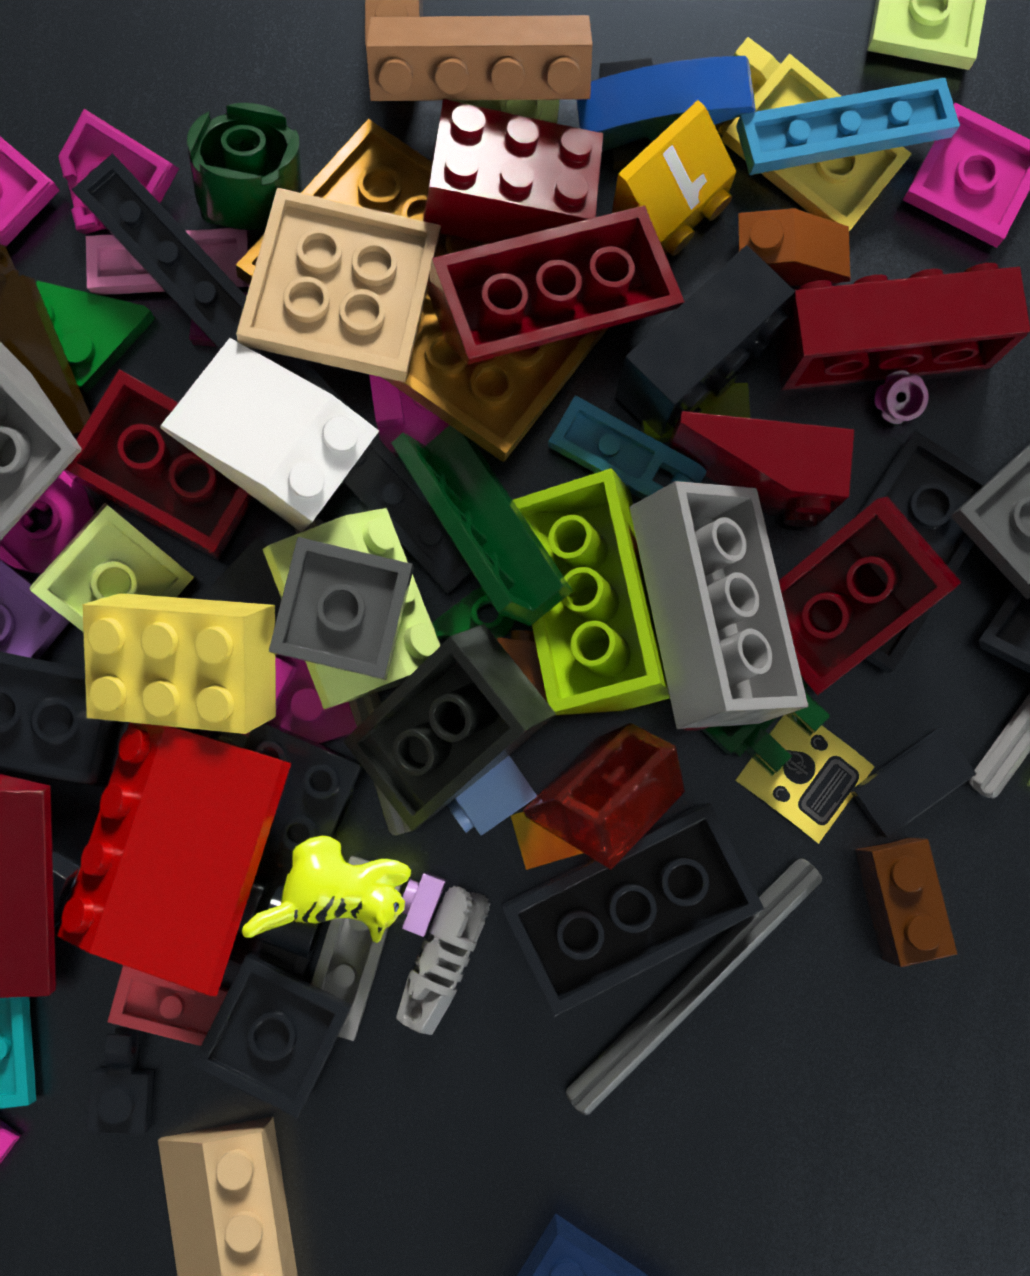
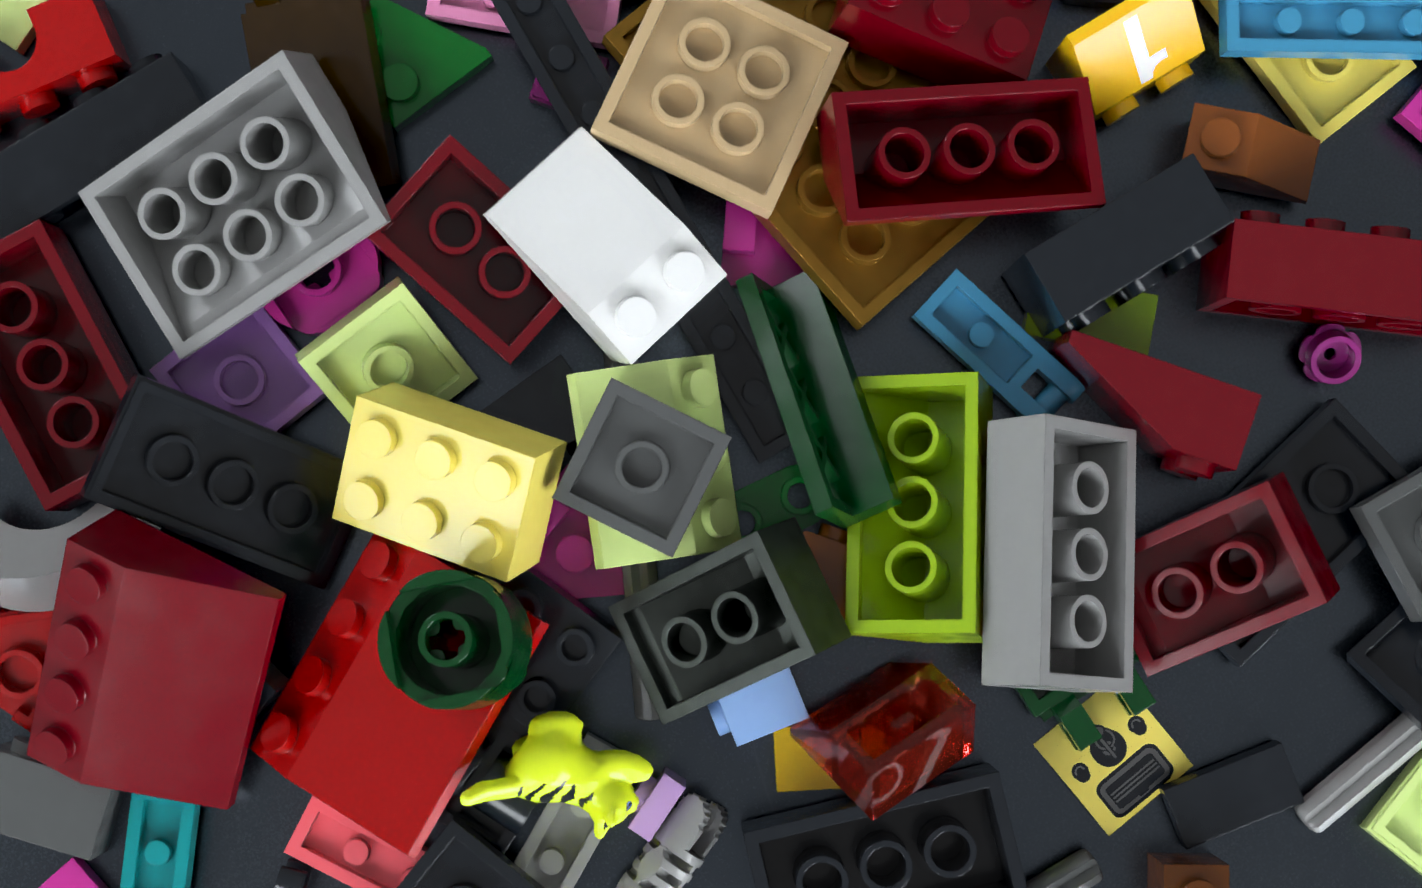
camera: 10 degrees right, 5 degrees up
none -> dark green brick [377,570,532,710]

